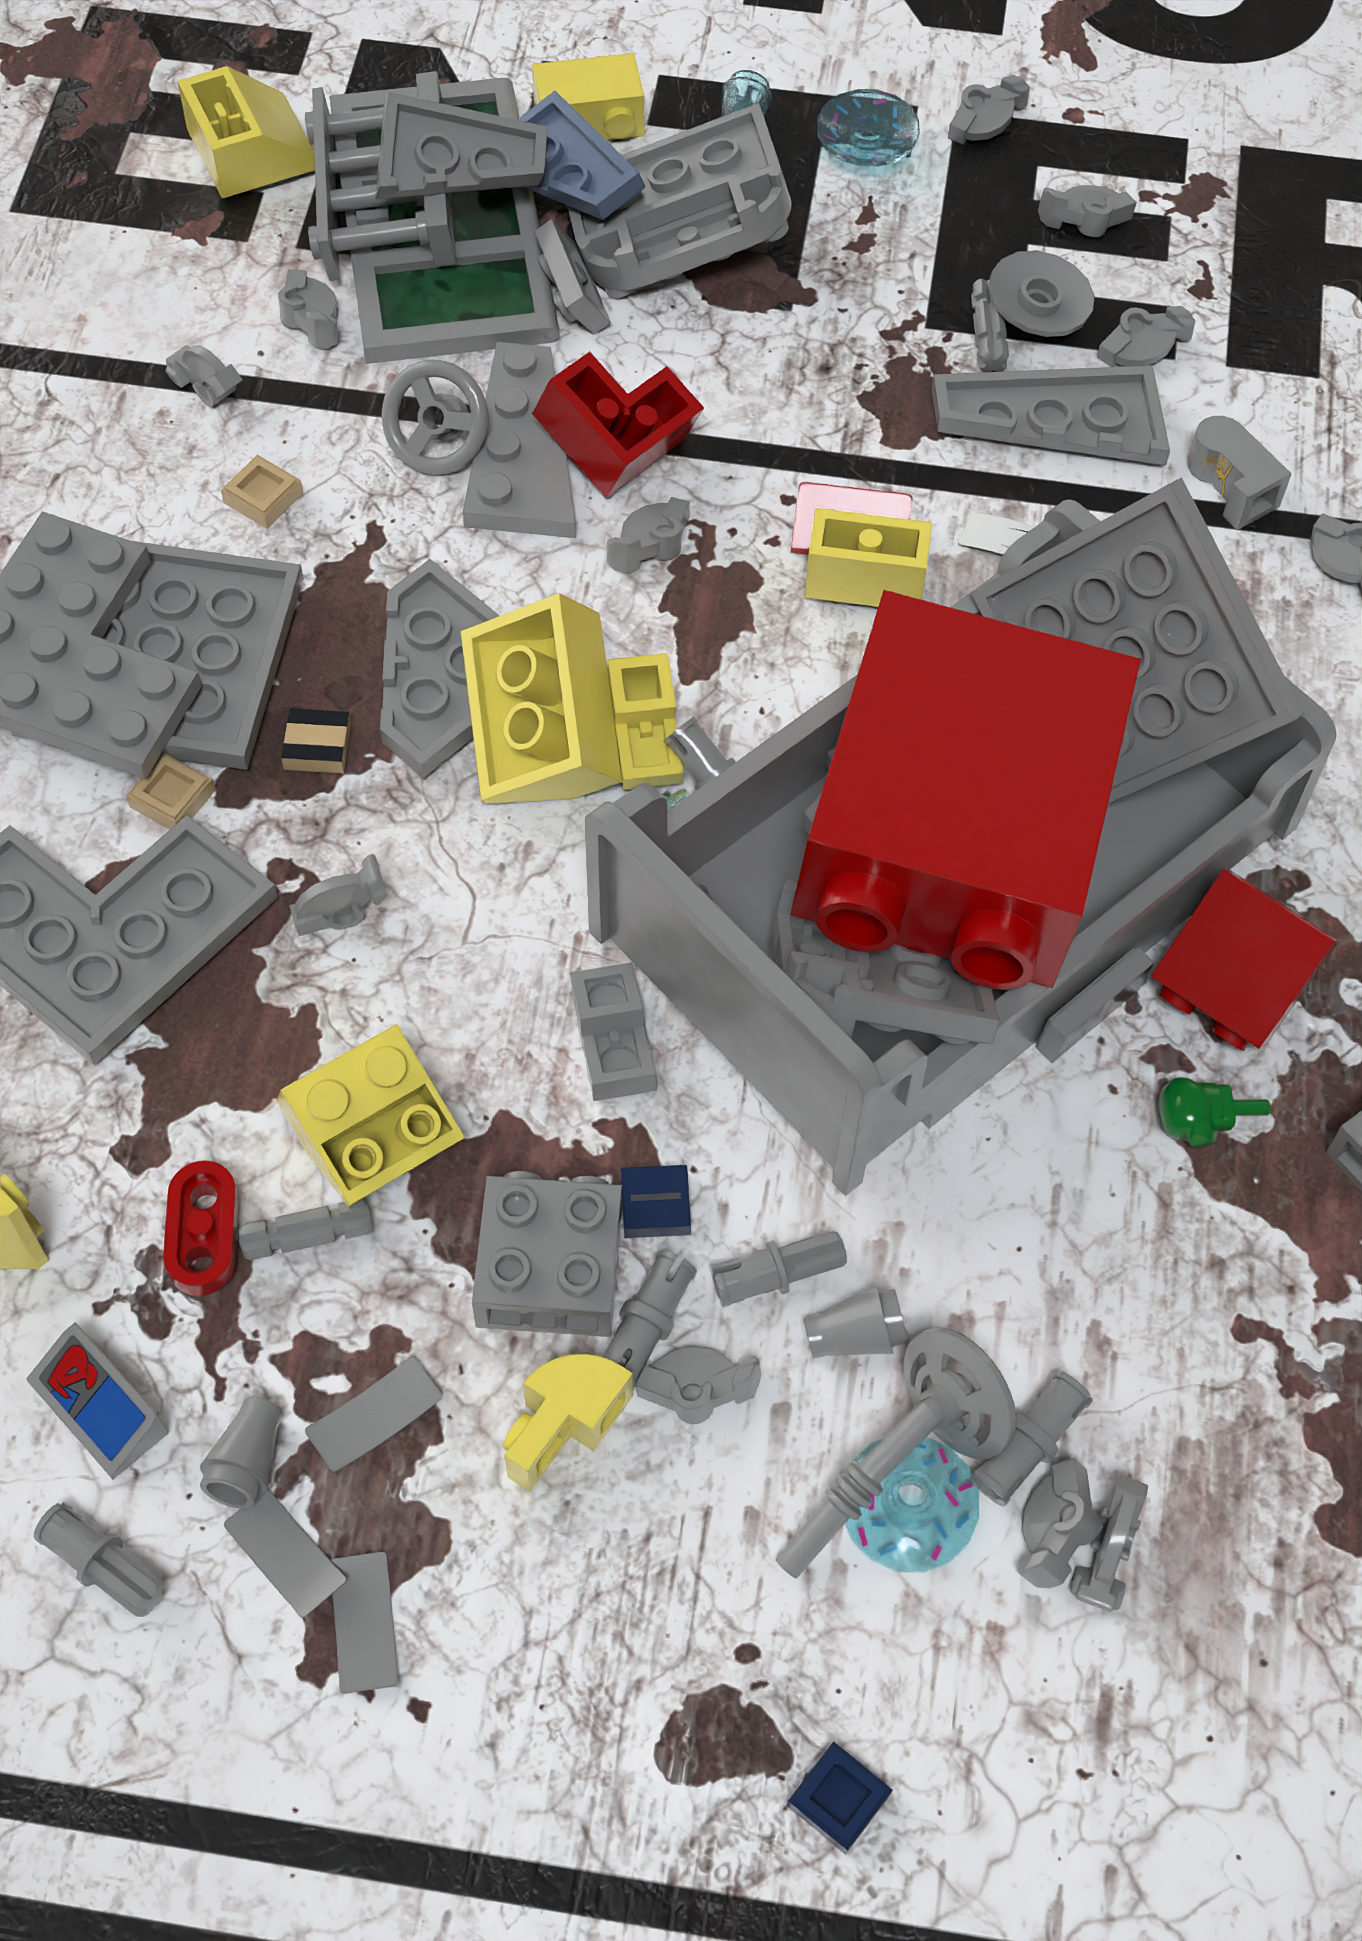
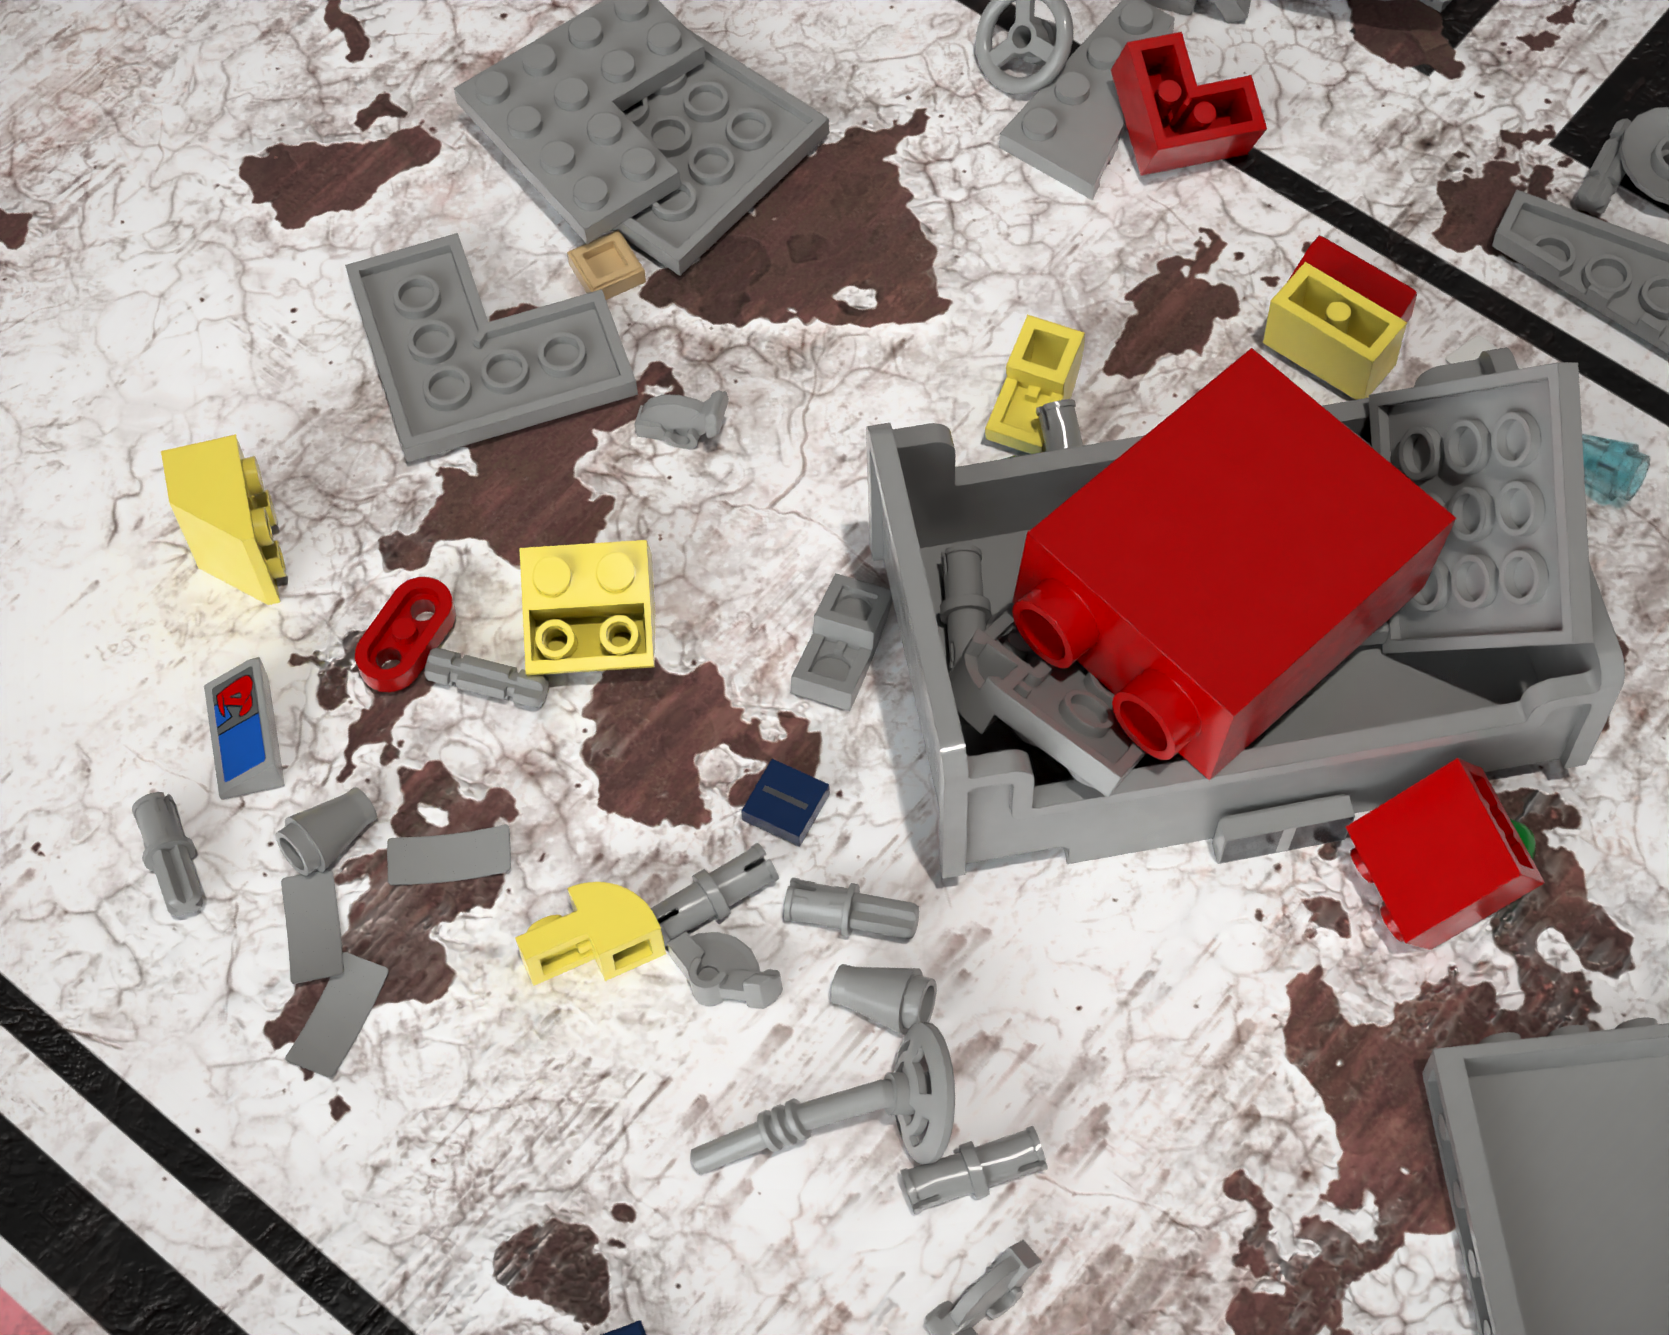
camera: 35 degrees right, 0 degrees up
tan tile [221,455,303,529] -> none
tile [281,708,351,774] -> none
light grey plate [380,559,500,778] -> none
light yellow slope [461,593,623,803] -> none
light grey brick [472,1171,622,1337] -> none
light grey piece [607,497,690,573] -> none
clear light blue dish [845,1437,979,1573] -> none
light grey piece [1018,1458,1102,1588] -> none
green piece [1159,1077,1270,1148] -> none

